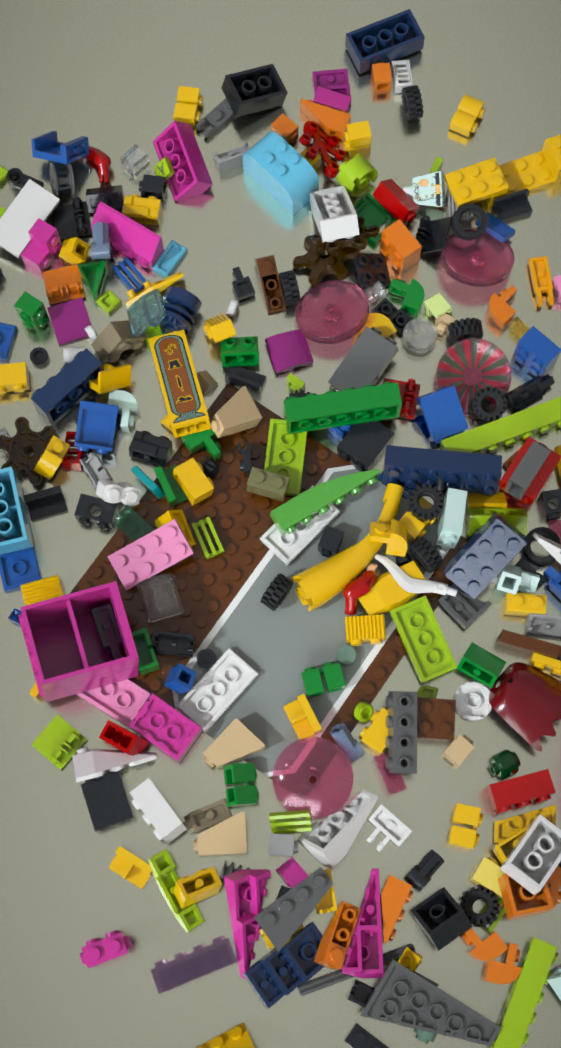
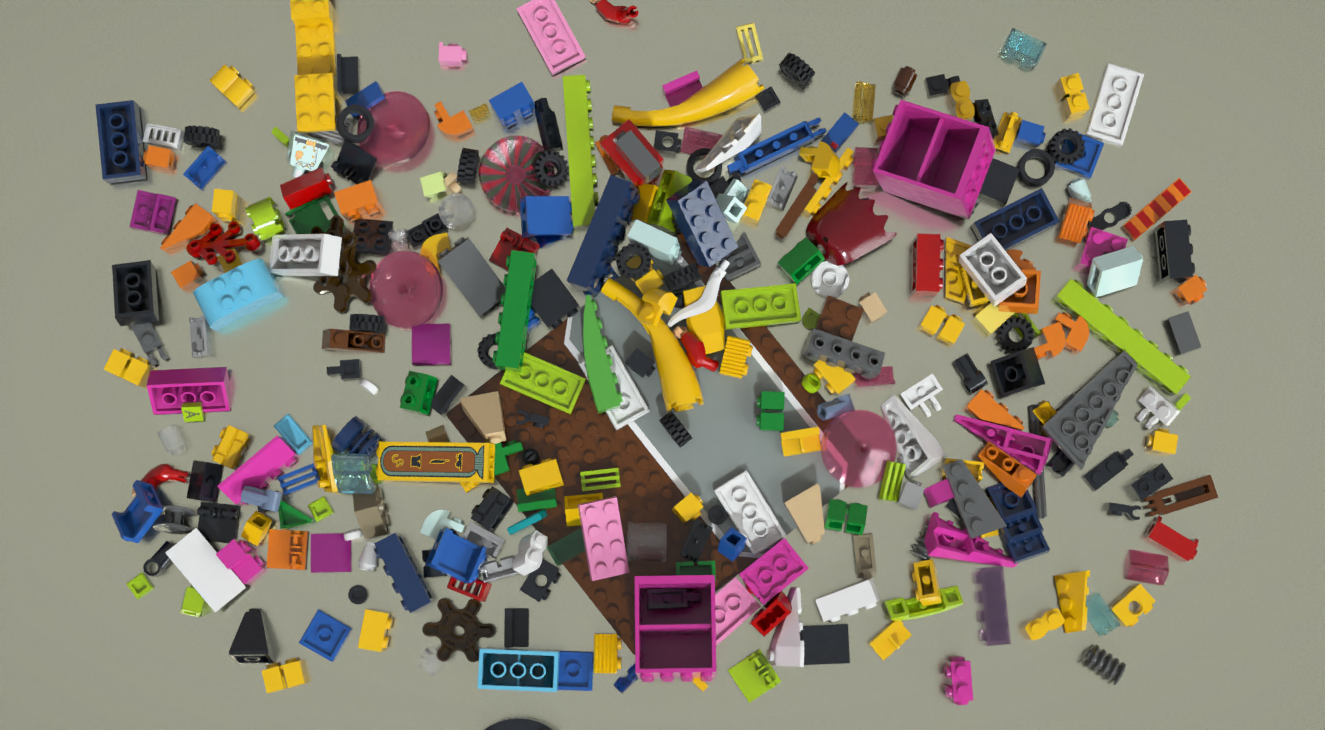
camera: 75 degrees left, 10 degrees up
green brick [14,291,49,331] -> none
yellow brick [33,435,70,480] -> none
yellow panel [90,363,131,394] -> none
black brick [139,174,167,202] -> none
tan slope [194,812,248,857] -> none
yellow brick [203,313,236,343] -> none
olive brick [246,467,289,502] -> none
lime tile [287,372,305,393] -> none
dark pink slope [313,86,352,112] -> none
sand green tile [337,645,356,666] -> none
green brick [388,278,425,317] -> none
dark green head [489,750,521,779] -> none
light orange hinge [528,256,554,307] -> none
none -> blue hinge [183,146,226,190]
none -> light grey hinge [462,522,506,559]
none -> yellow brick [671,493,704,524]
none -> yellow brick [1021,608,1065,640]

